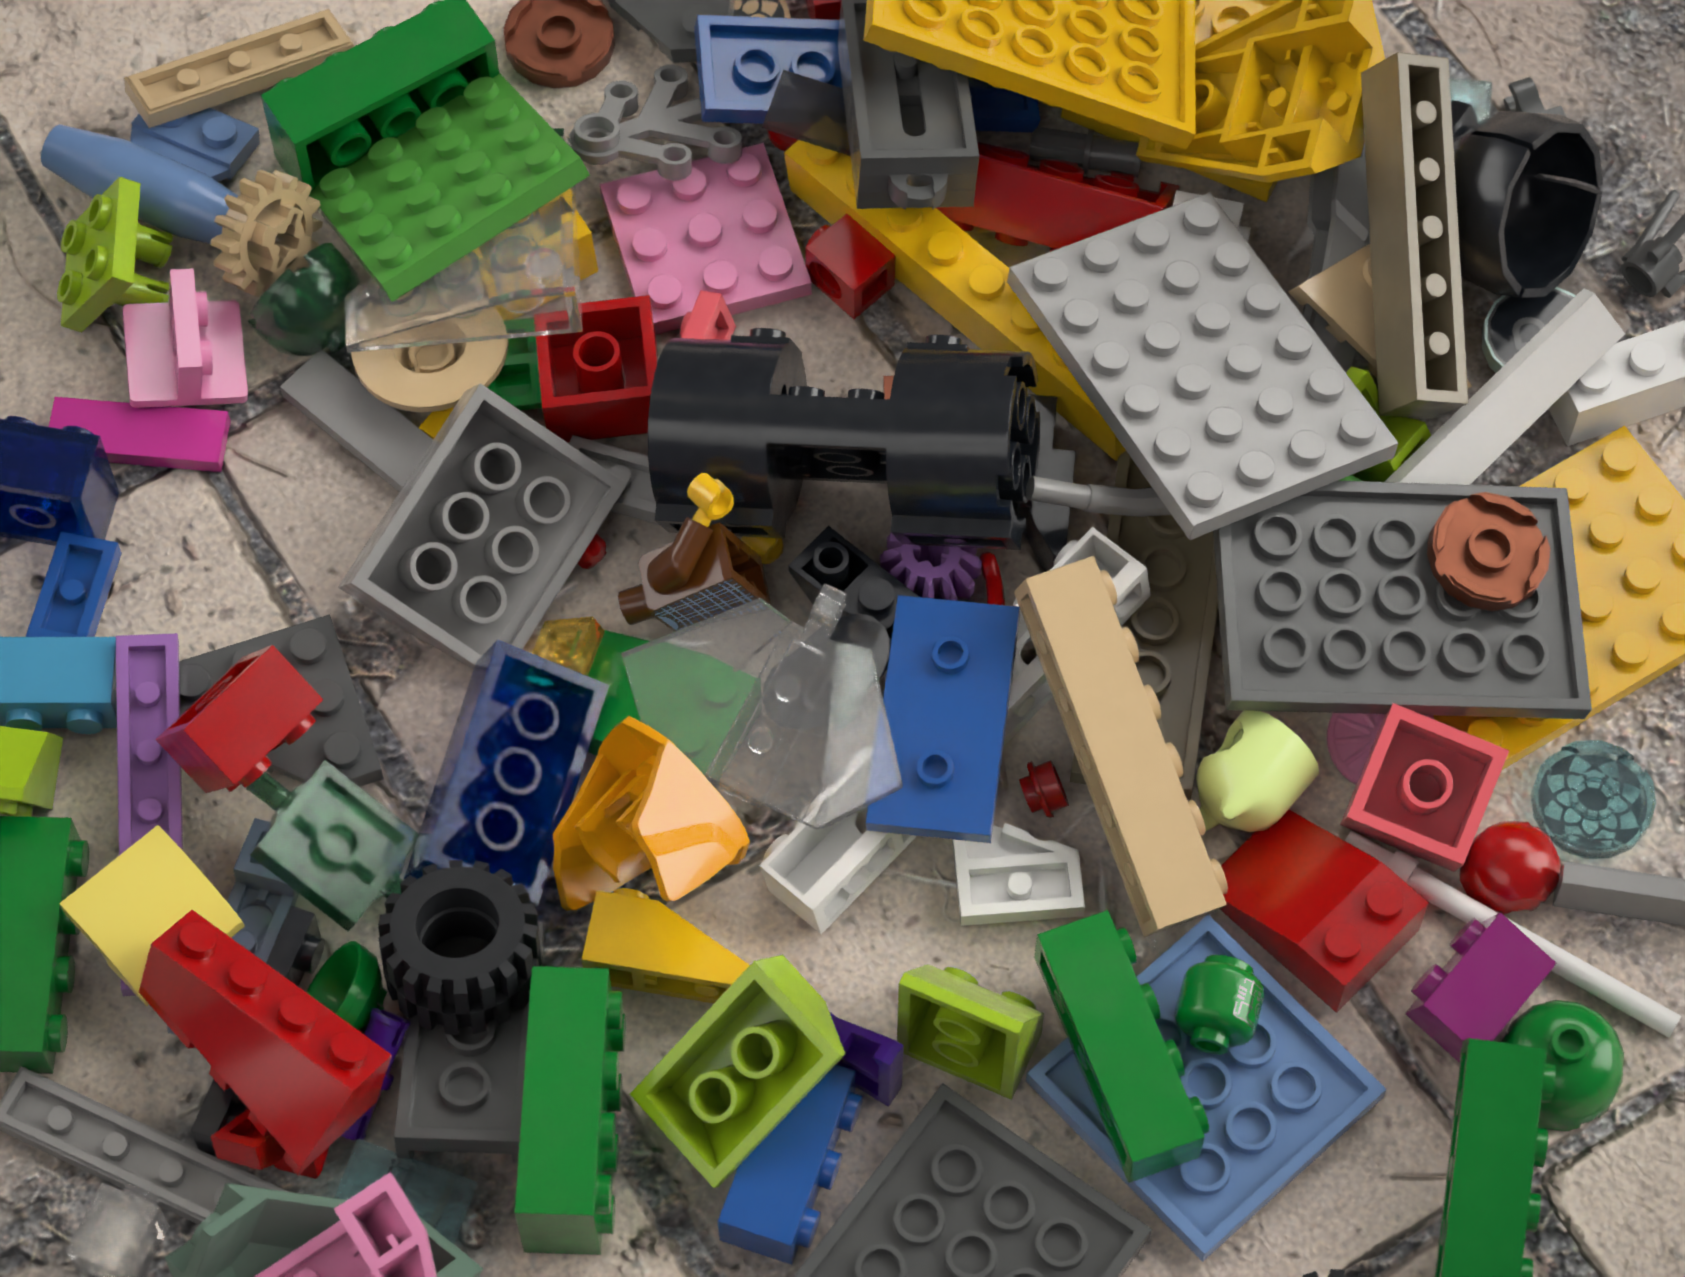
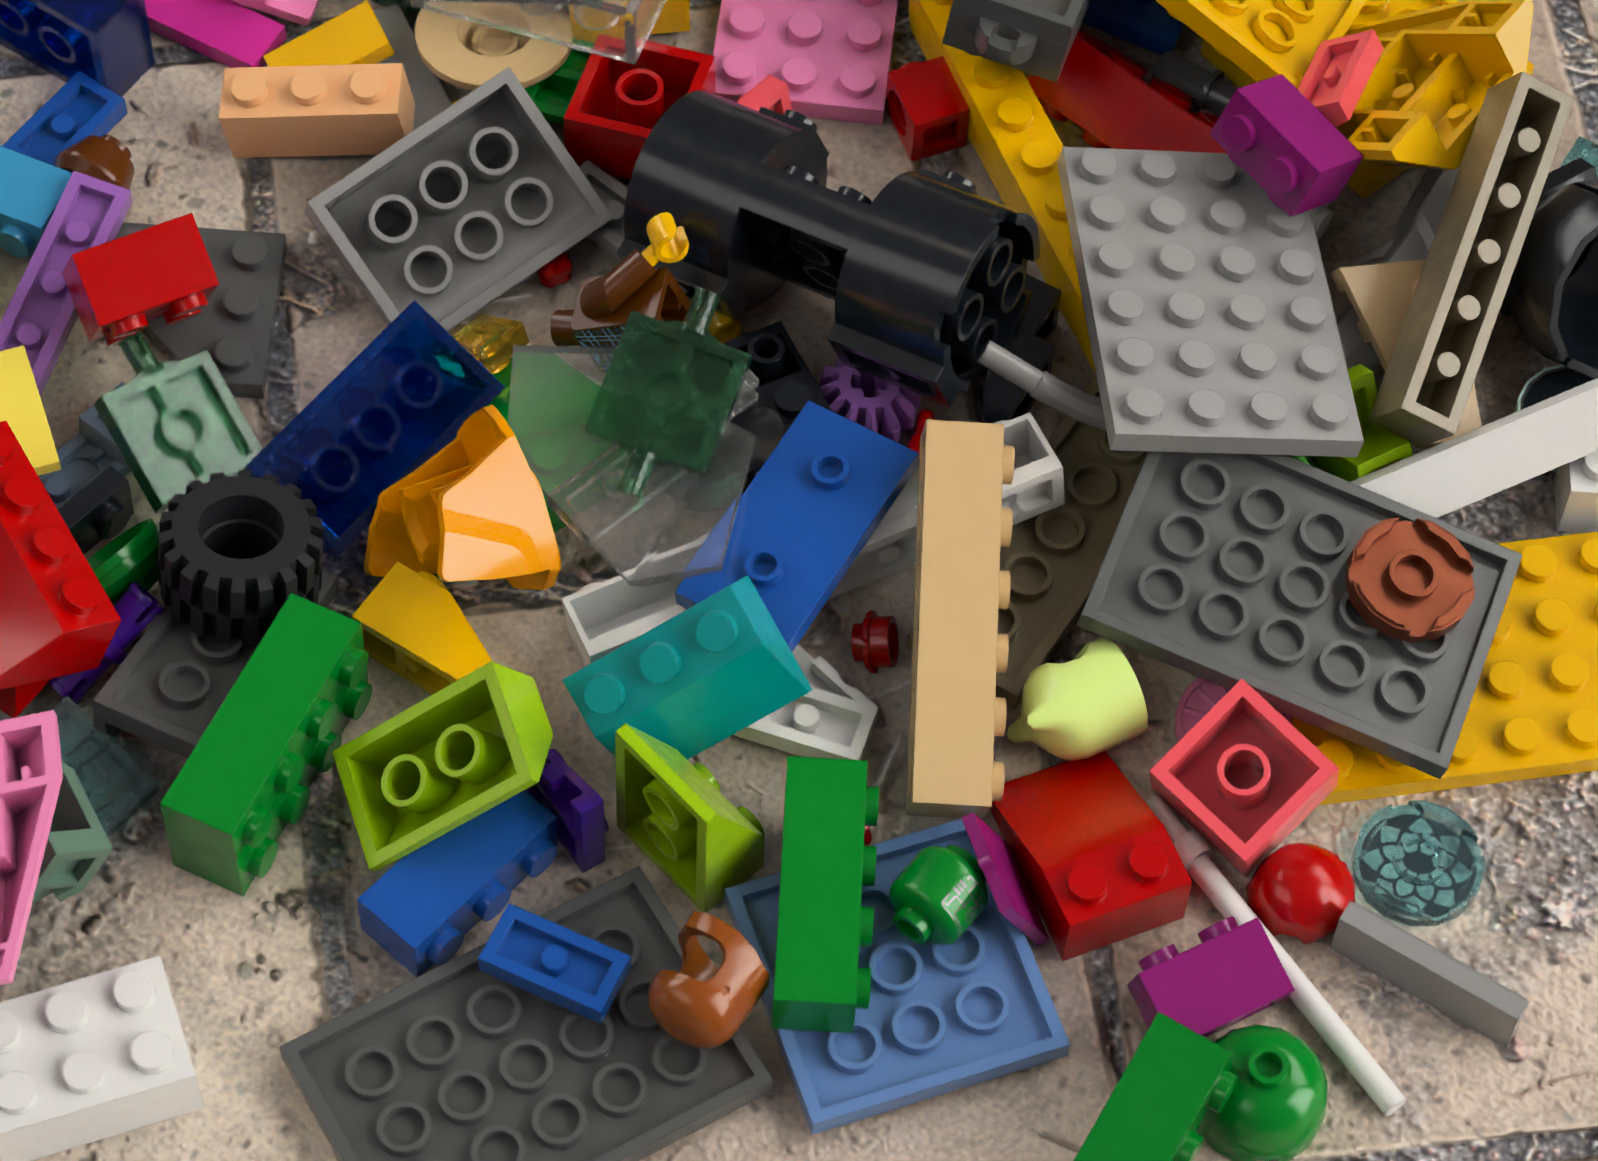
camera: 20 degrees right, 5 degrees down
none -> reddish brown cone [55,134,135,190]
none -> light nougat brick [218,63,415,158]
none -> yellow tile [263,0,396,67]
none -> blue plate [478,903,631,1024]
none -> teal slope [563,575,813,760]
none -> clear green plate [585,288,752,499]
none -> dark orange helmet [648,911,770,1049]
none -> magenta piece [961,812,1050,946]
none -> magenta brick [1209,74,1364,217]
none -> coral plate [1298,29,1384,127]

